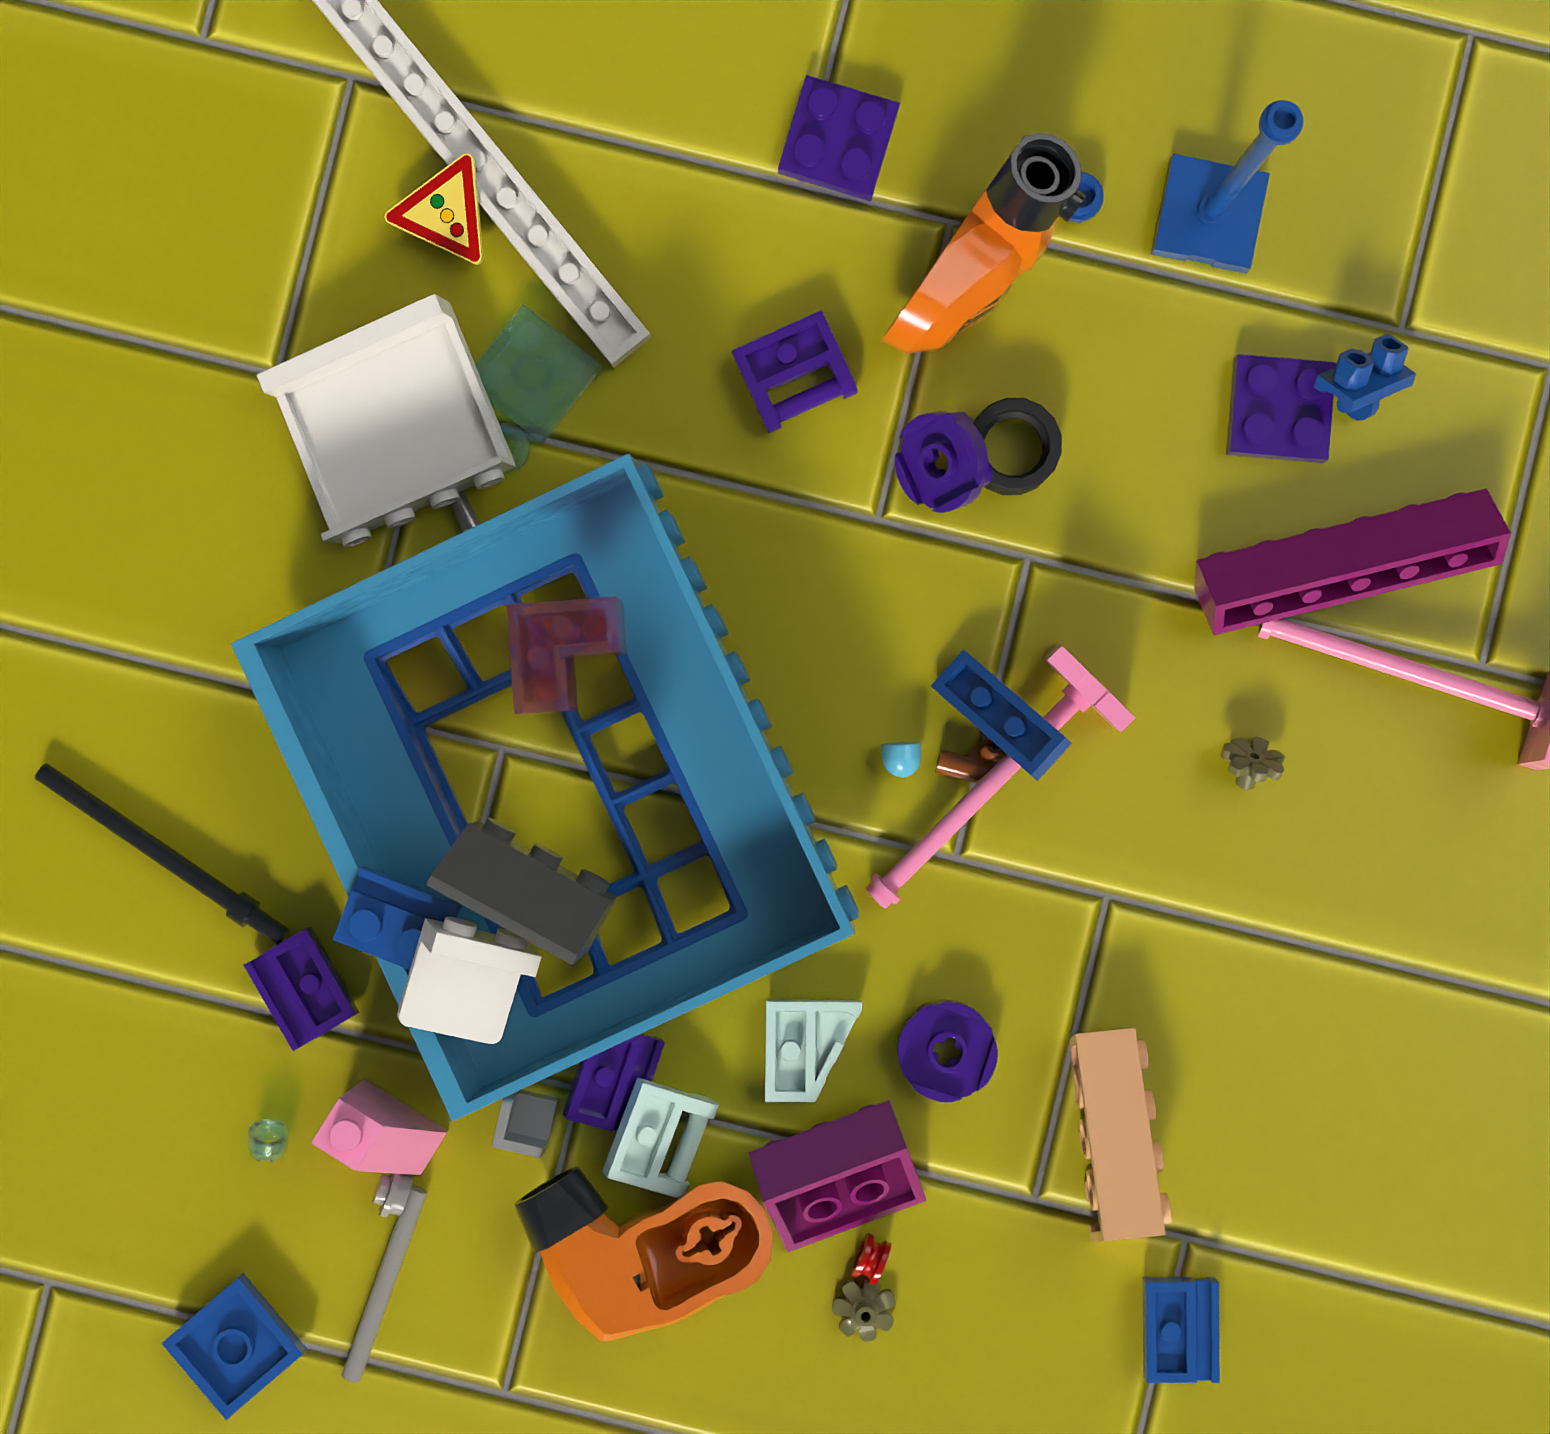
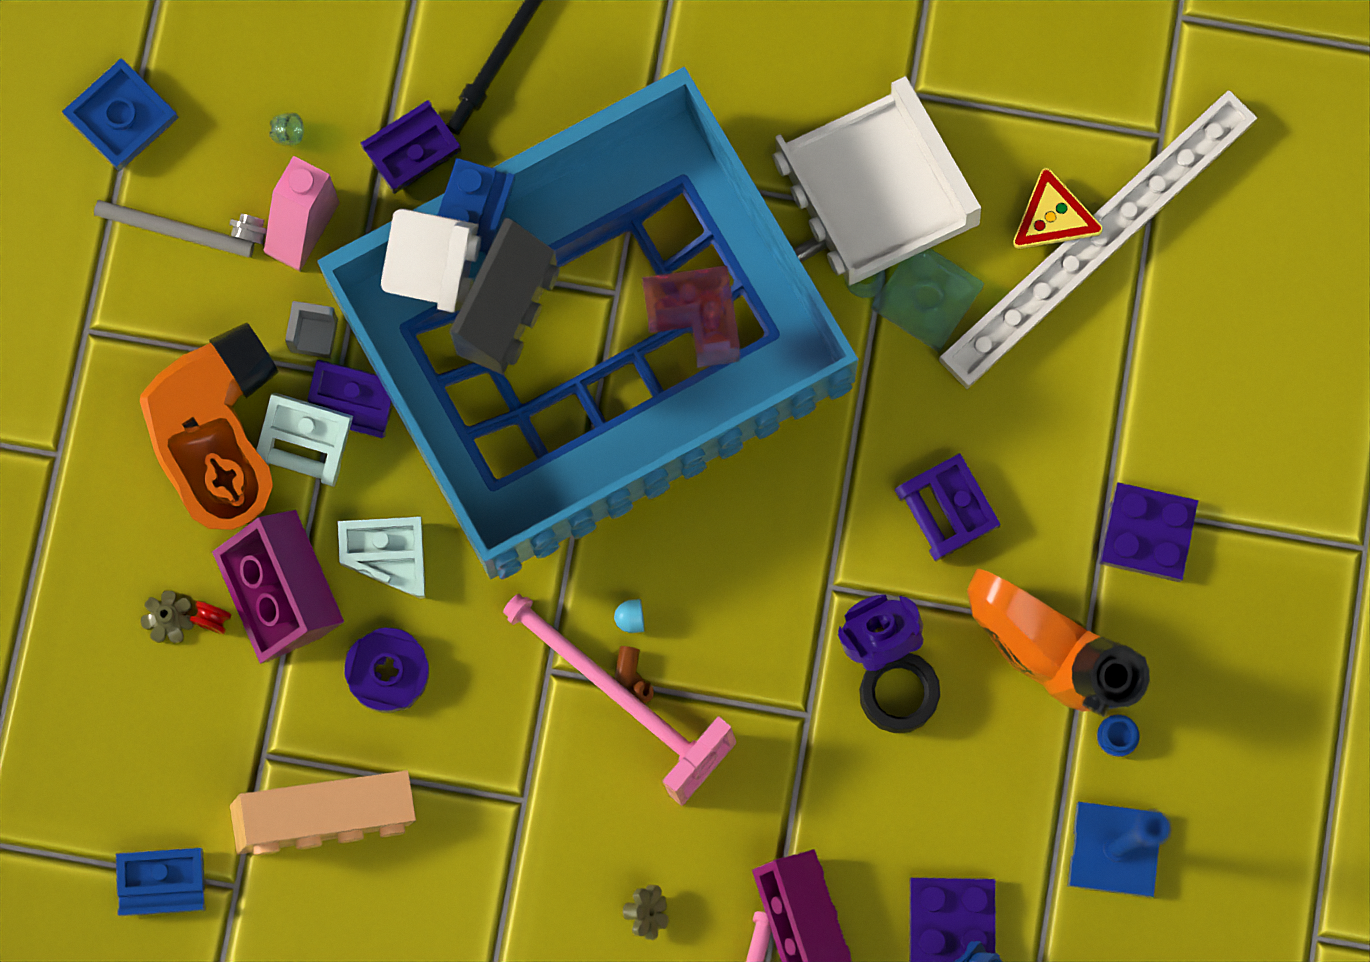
camera: 80 degrees right, 10 degrees down
blue plate [931,649,1072,781] -> none

